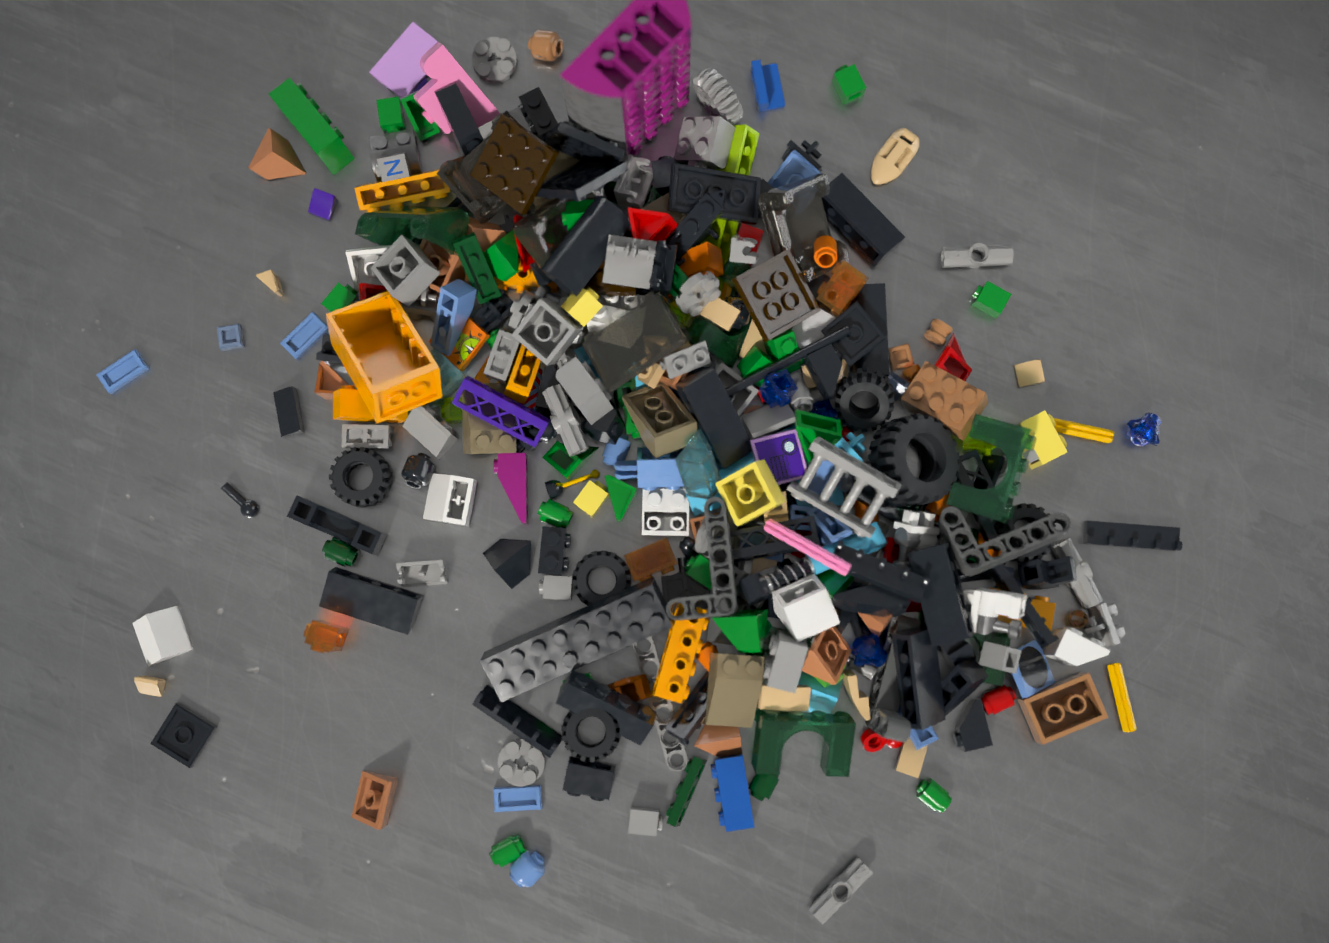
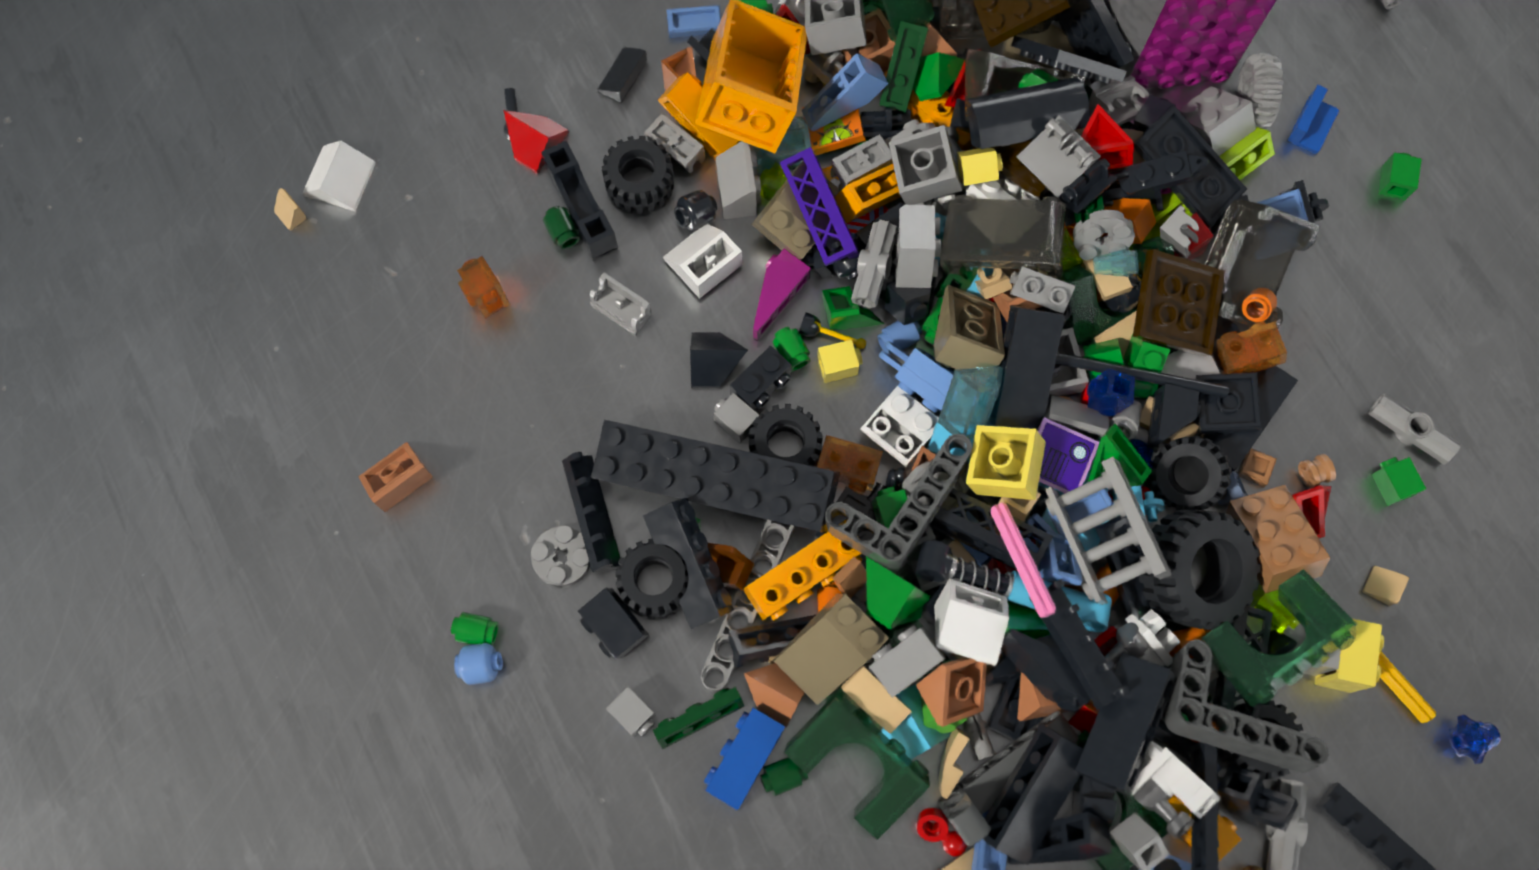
camera: 35 degrees right, 10 degrees down
black tile [150,703,217,768] -> none
black brick [319,567,423,635] -> none
medium blue tile [493,785,542,812] -> none
green slope [604,475,638,522] -> none
black brick [811,173,905,267] -> none
clear blue rock [852,632,887,667] -> none
tan piece [871,128,920,185] -> none
clear orange hinge [902,363,921,382] -> none
none -> red slope [503,110,569,174]
none -> medium nougat tile [833,557,867,599]
none -> clear light blue cone [1093,248,1139,277]

